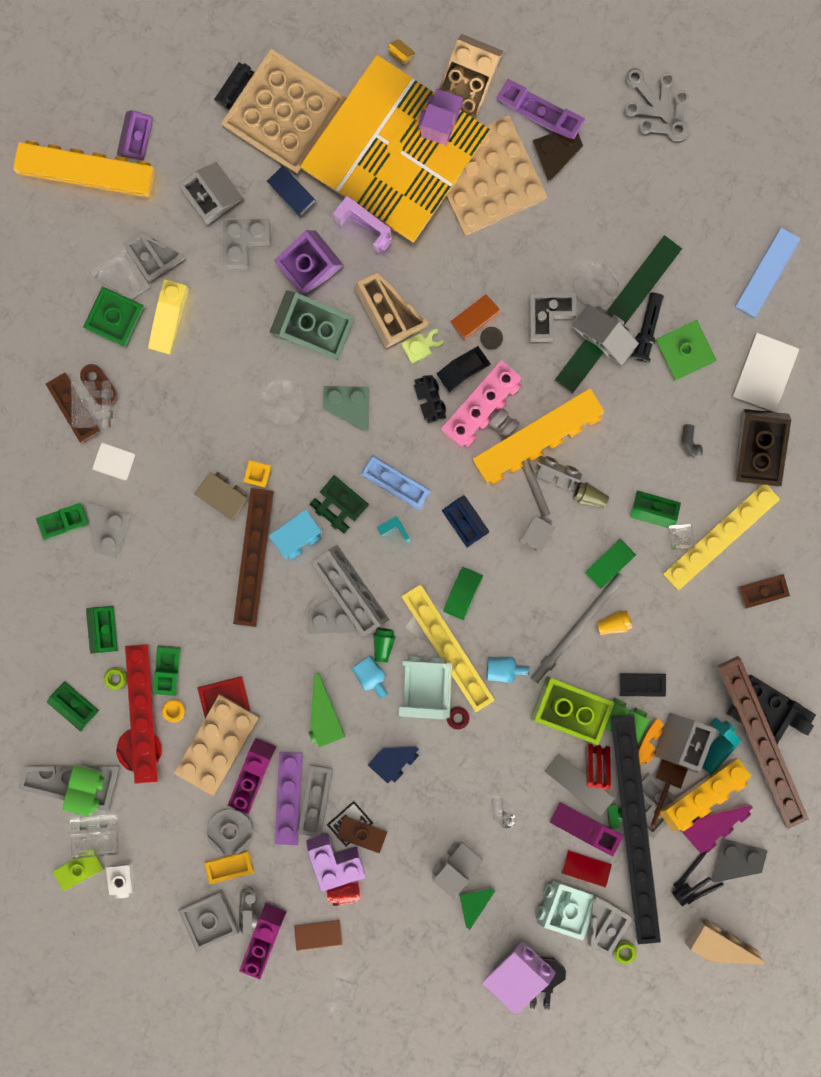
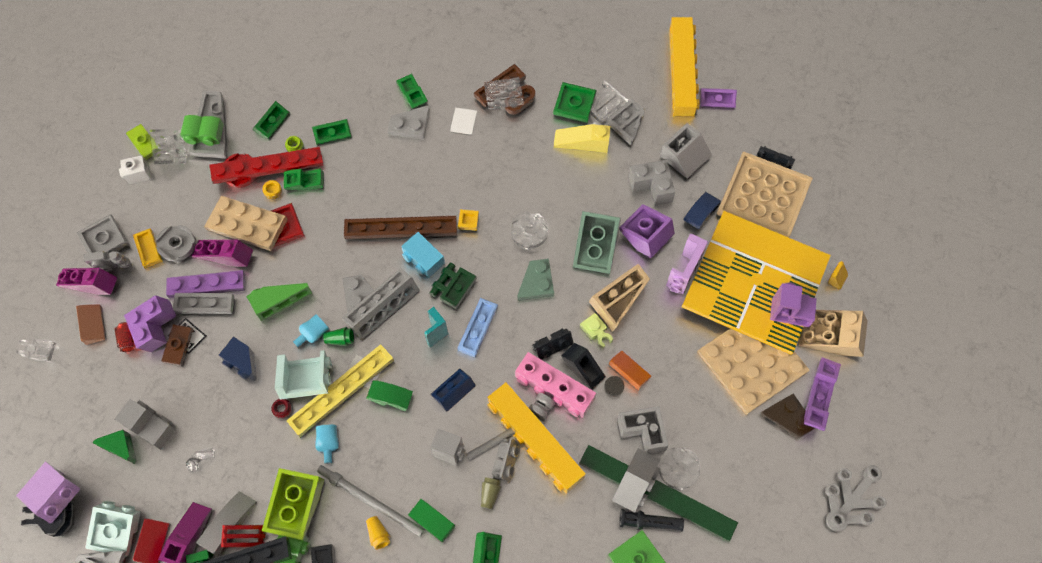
camera: 80 degrees right, 20 degrees down
dark tan brick [194,471,249,521] -> none

